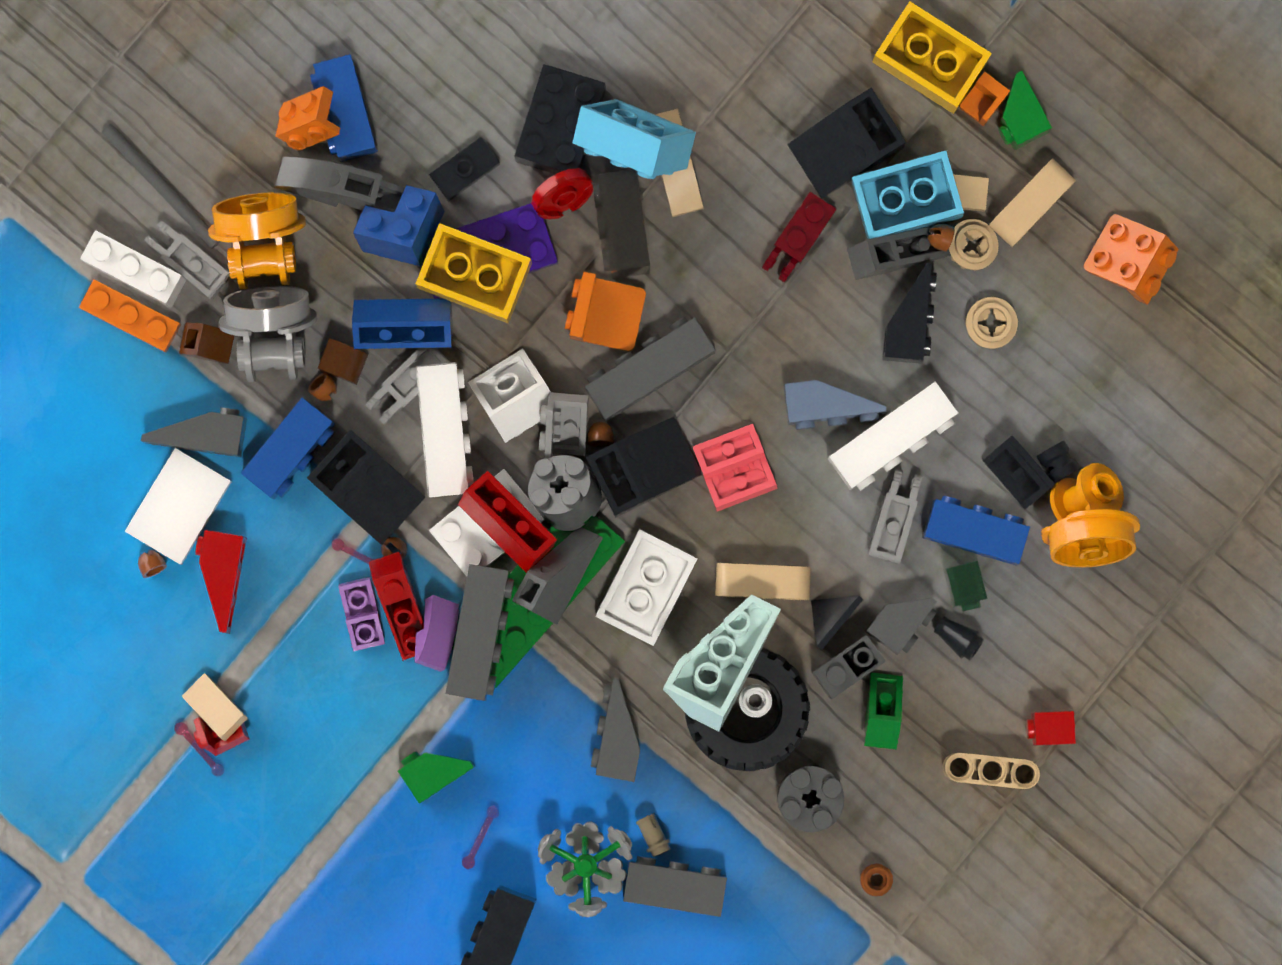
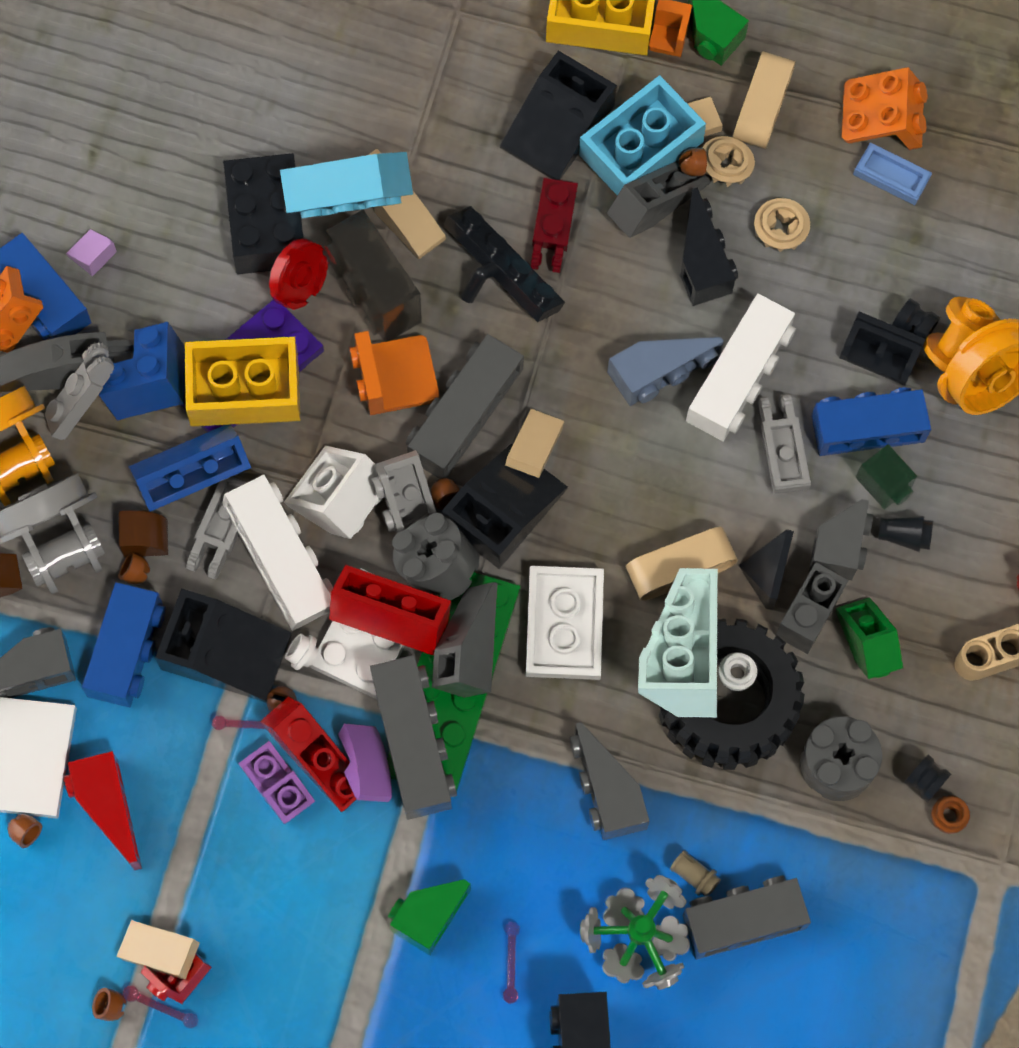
camera: 30 degrees left, 15 degrees down
black plate [429,137,500,202] -> none
coral slope [692,424,778,512] -> none
none -> light grey hinge [45,342,114,440]
none -> lavender slope [66,229,117,277]
none -> dark orange hinge [92,988,127,1021]
none -> white plate [285,634,319,670]
none -> black plate [443,206,565,322]
none -> tan tile [505,409,564,478]
none -> medium blue tile [853,142,932,205]
none -> black wheel [904,754,952,803]

